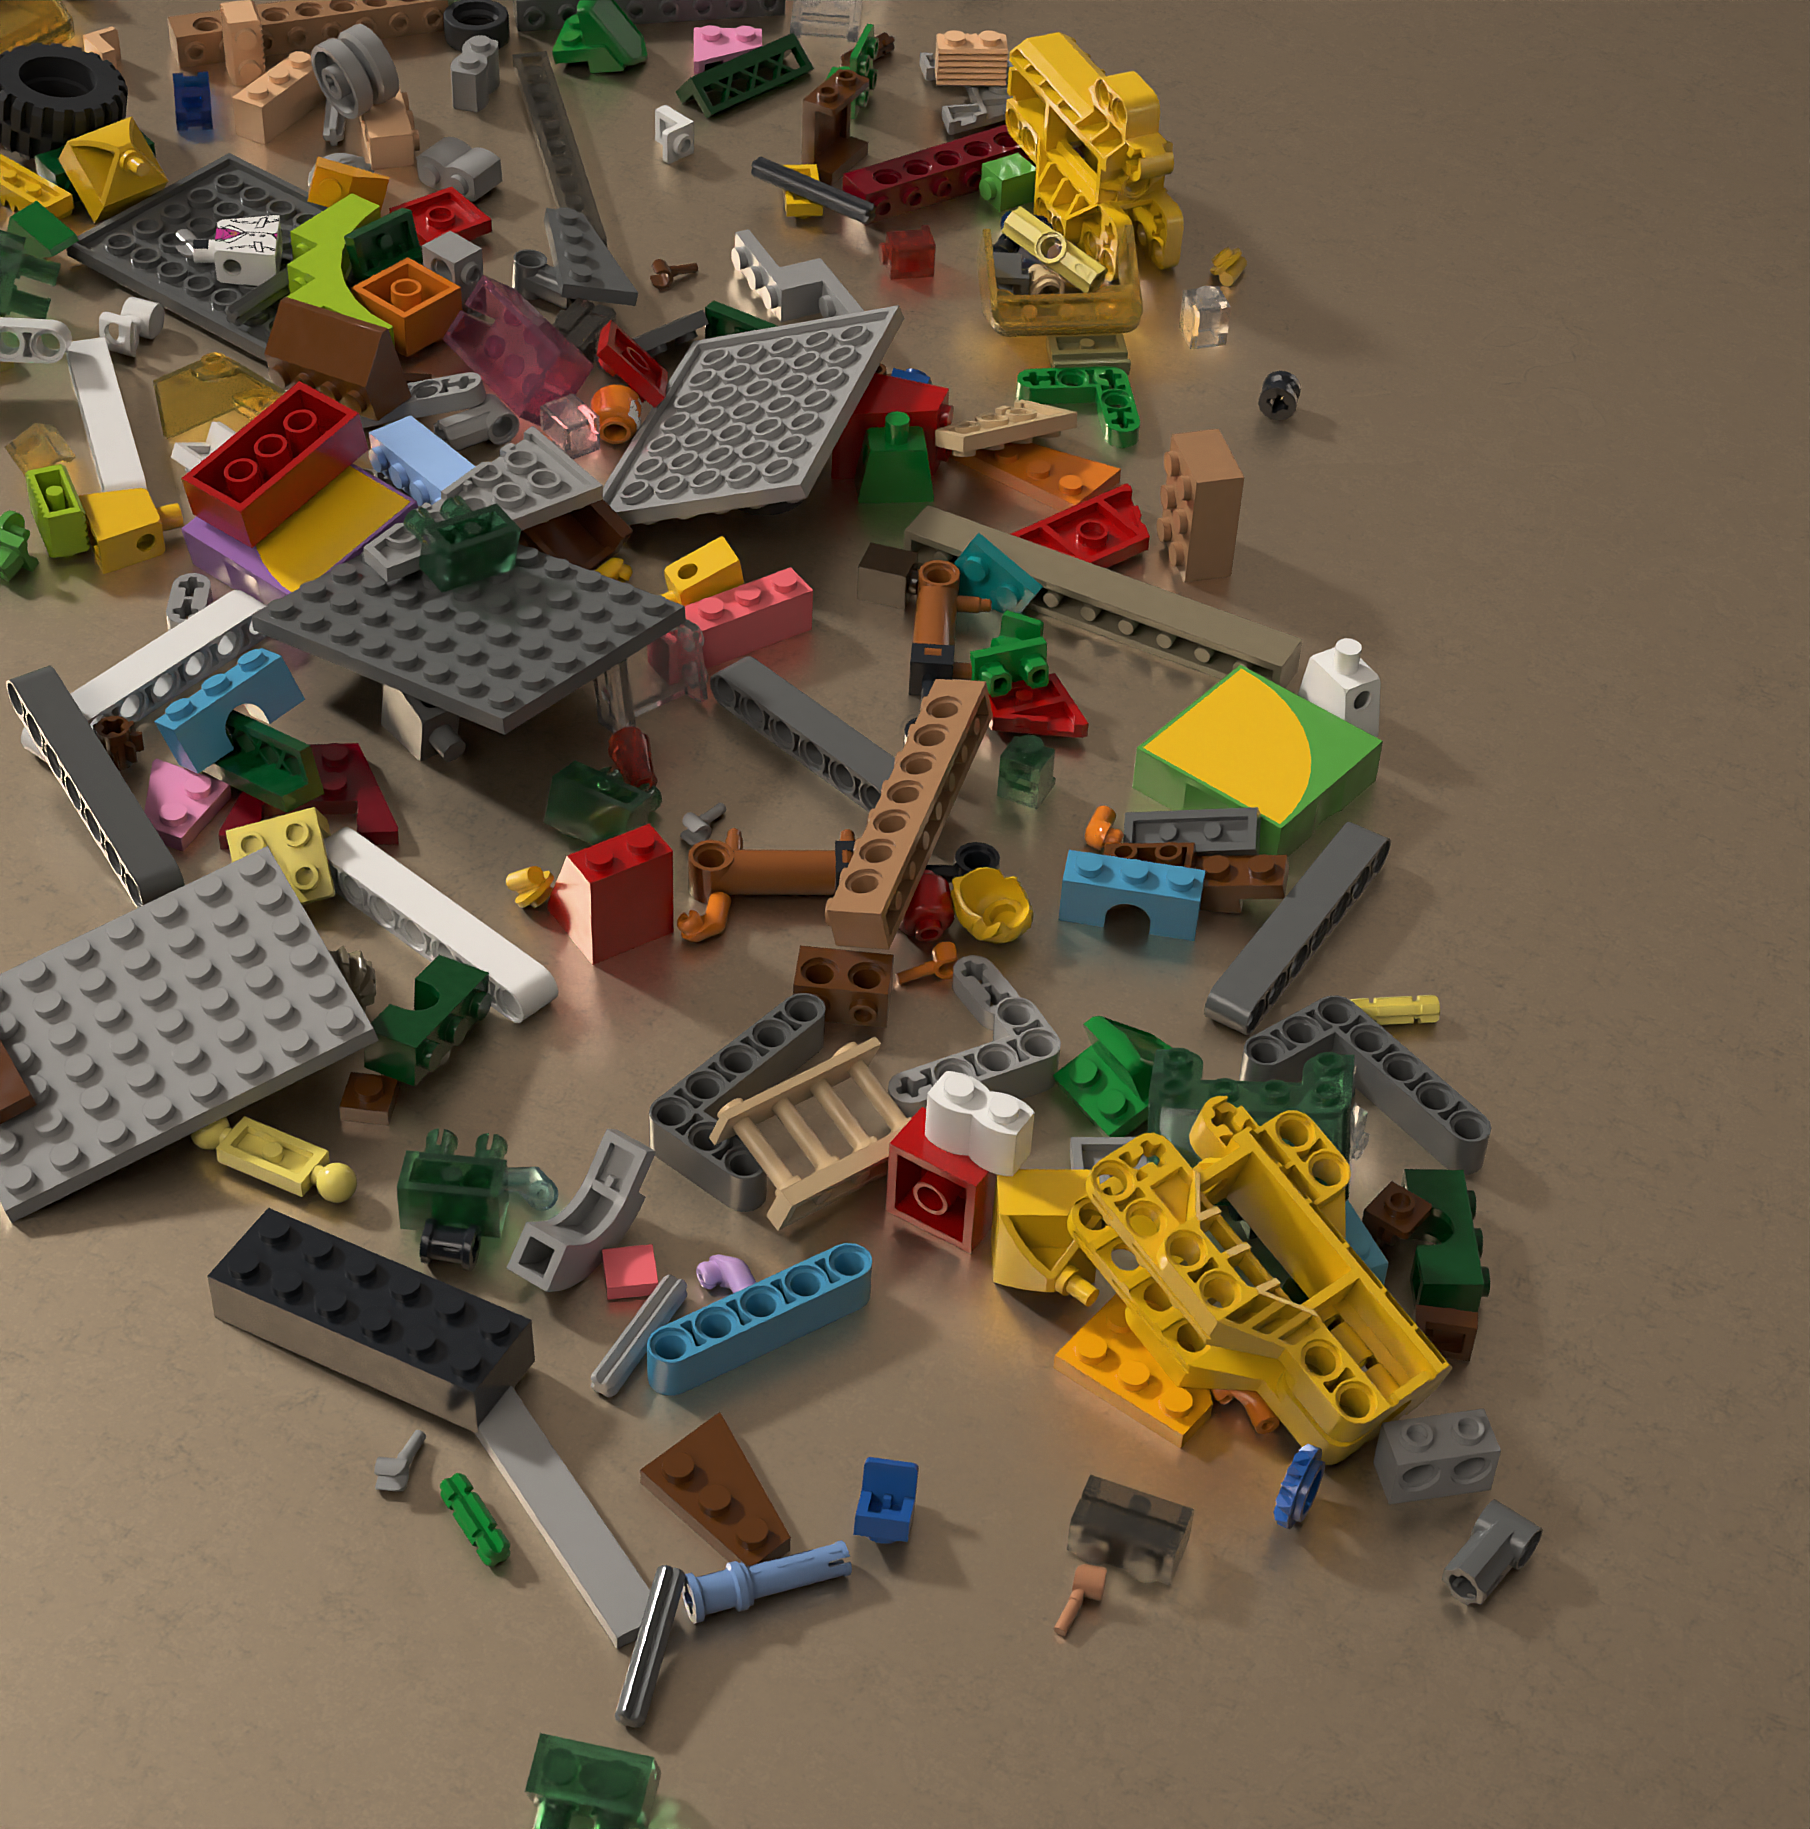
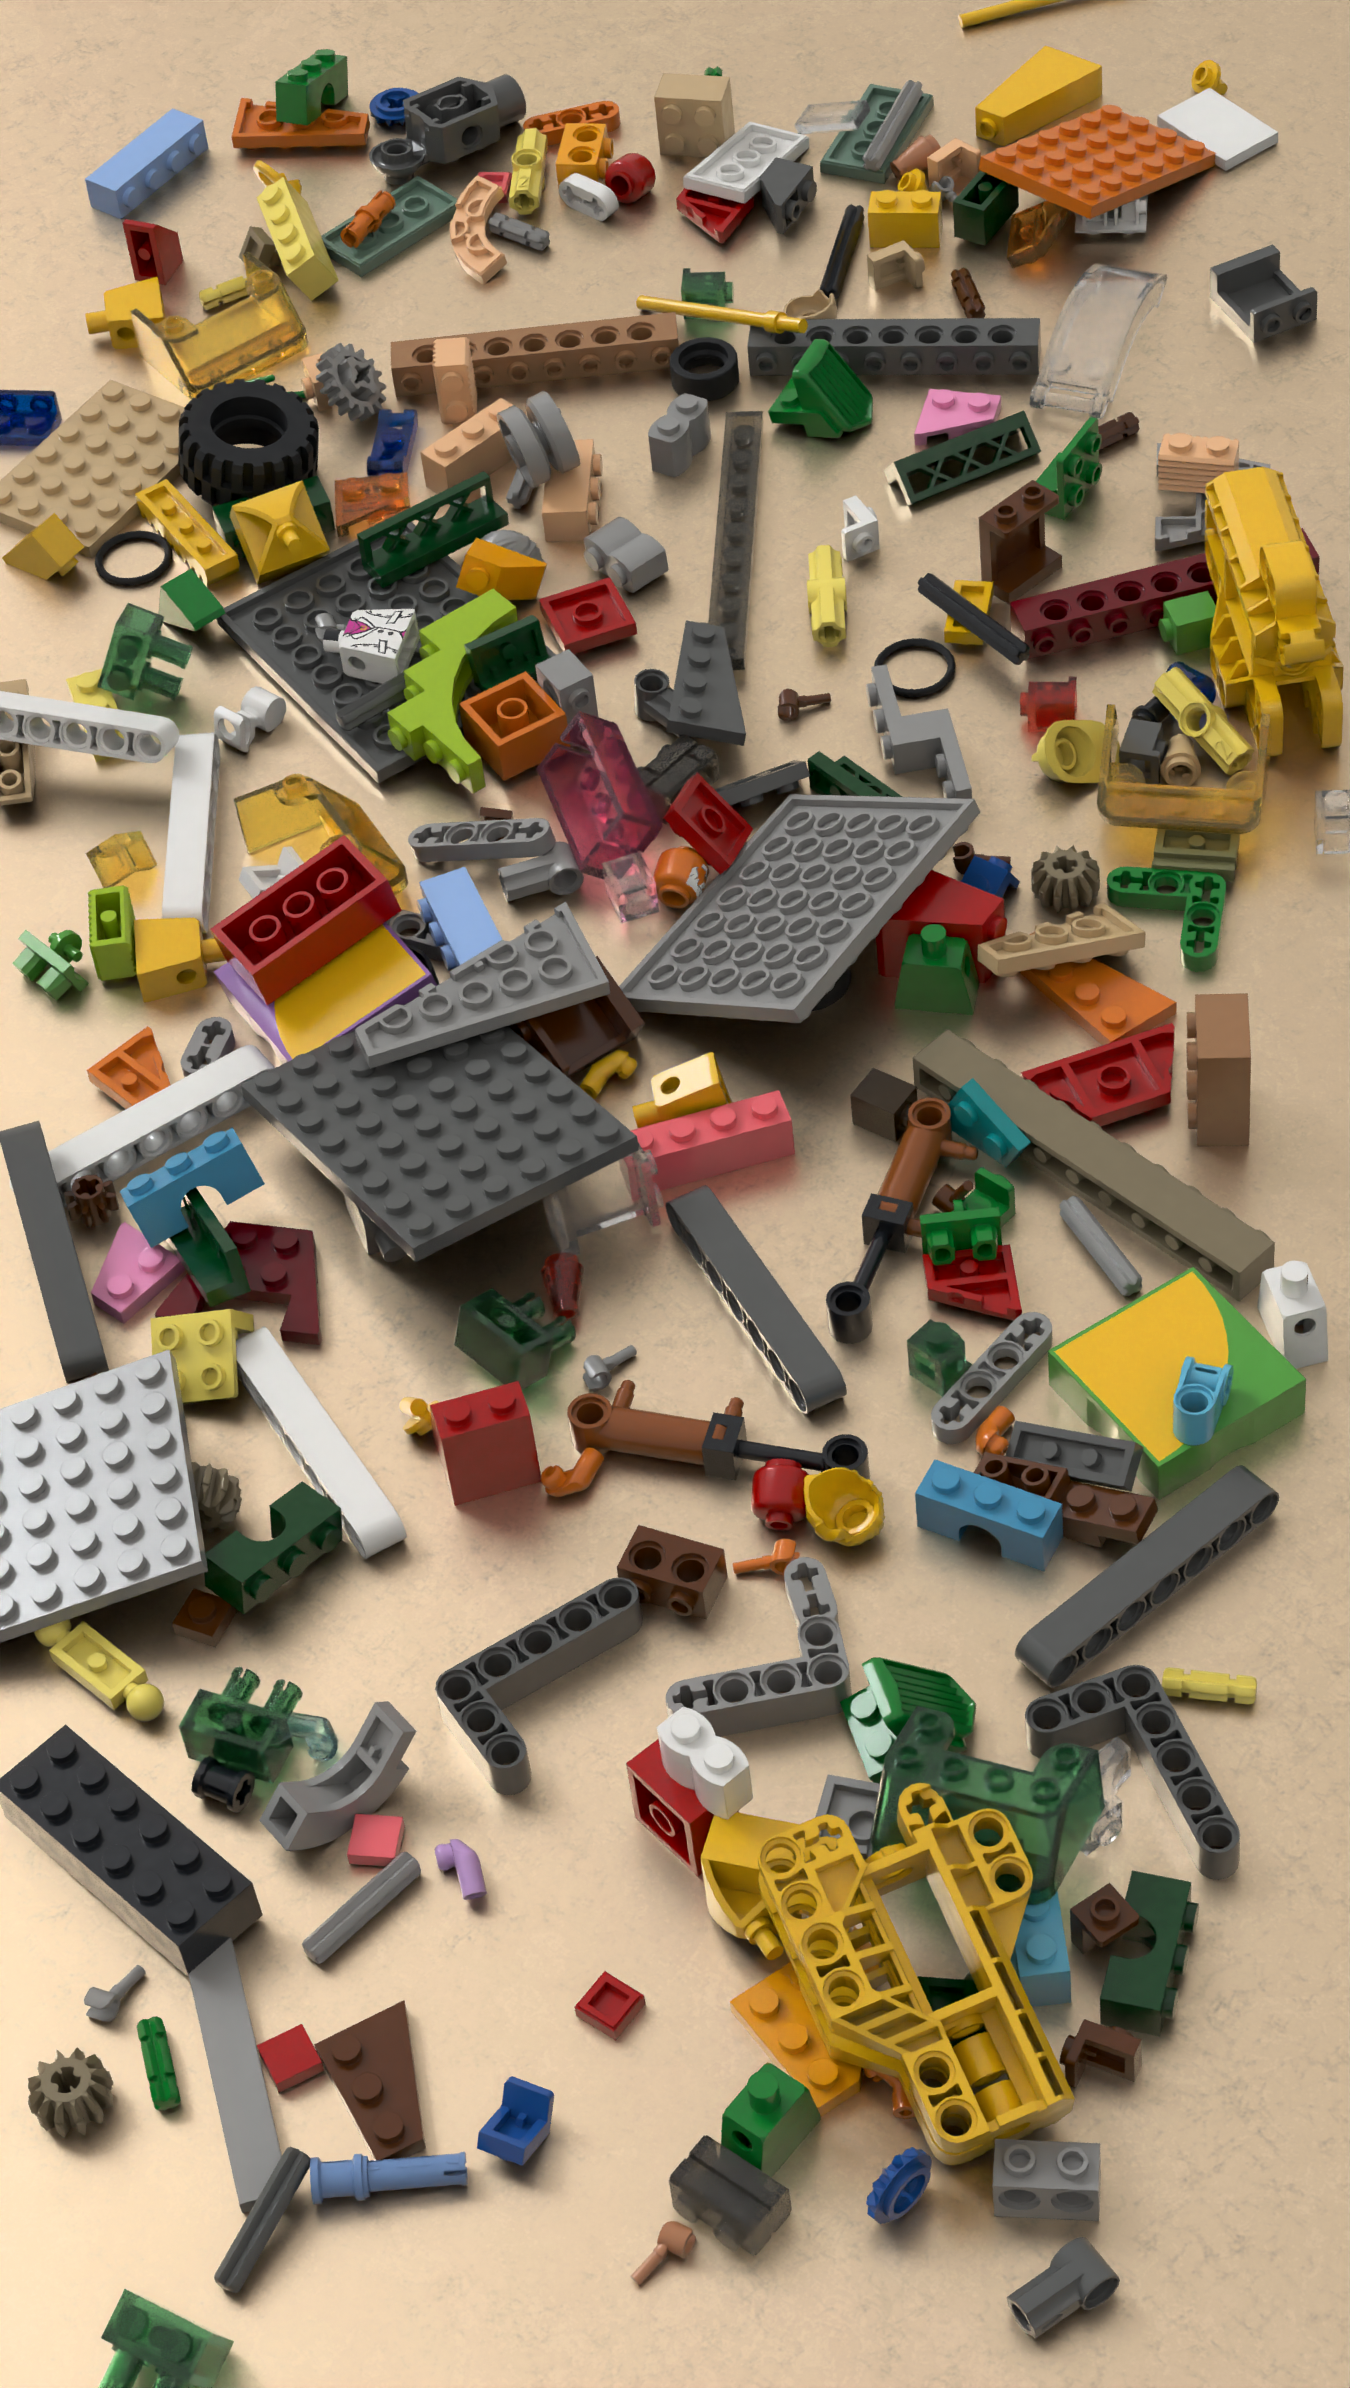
camera: 25 degrees right, 5 degrees up
reddish brown slope [264,297,412,421] -> none
clear green brick [403,495,521,593] -> none
dark azure beam [647,1243,872,1396] -> none
tan fence [709,1036,912,1231] -> none
medium nougat brick [825,679,993,950] -> none
none -> dark tan gear [28,2047,114,2138]
none -> orange wing [87,1026,170,1109]
none -> red tile [256,2024,324,2093]
none -> light grey gear [316,343,386,422]
none -> clear orange wing [335,472,410,537]
none -> dark green fence [357,471,509,588]
none -> red tile [574,1971,646,2041]
none -> green torso [720,2063,821,2190]
none -> light yellow piece [807,545,847,647]
none -> black tyre [874,638,956,697]
none -> reddish brown hand [931,1180,973,1213]
none -> light grey beam [931,1312,1053,1444]
none -> light yellow piece [1031,720,1120,783]
none -> dark tan gear [1031,845,1100,913]
none -> light grey axle [1059,1196,1142,1296]
none -> medium azure piece [1173,1356,1234,1445]

